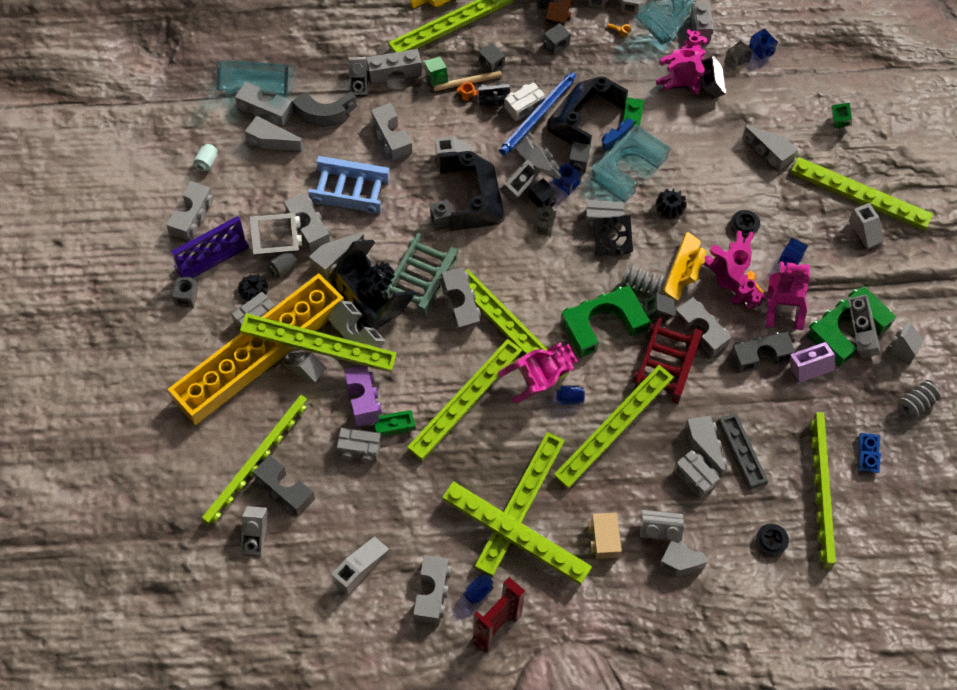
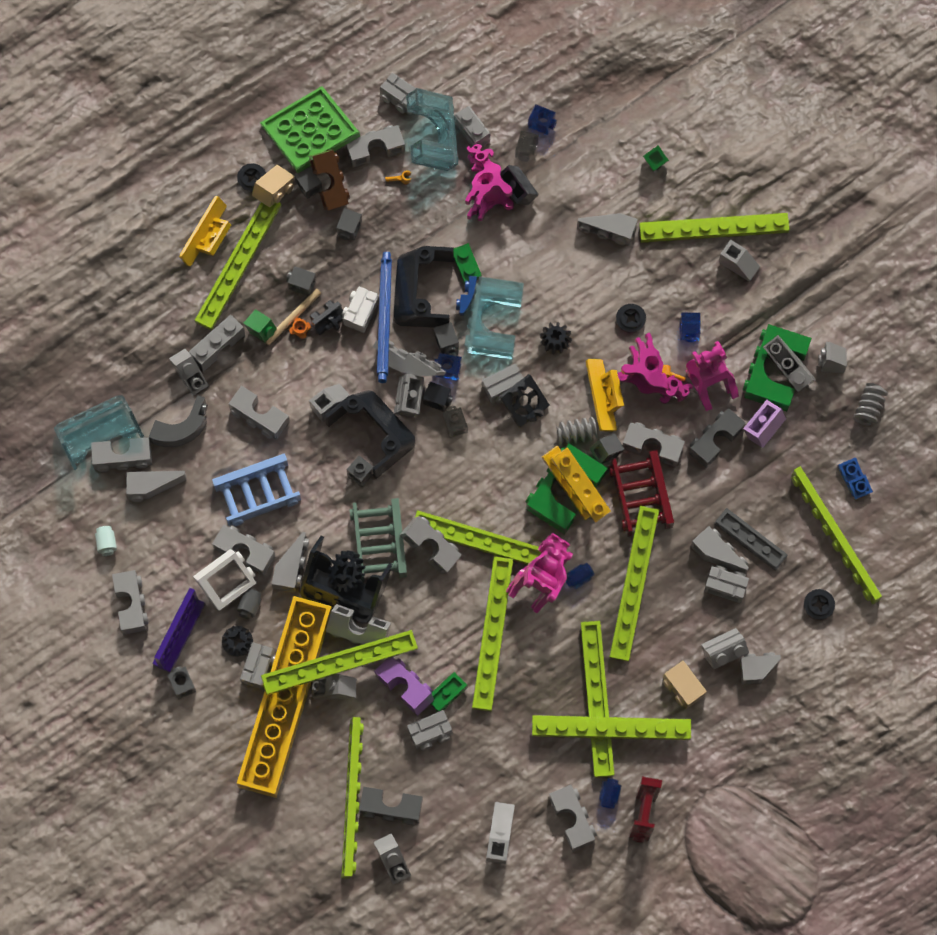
camera: 30 degrees left, 10 degrees up
none -> yellow fence [541,446,611,523]

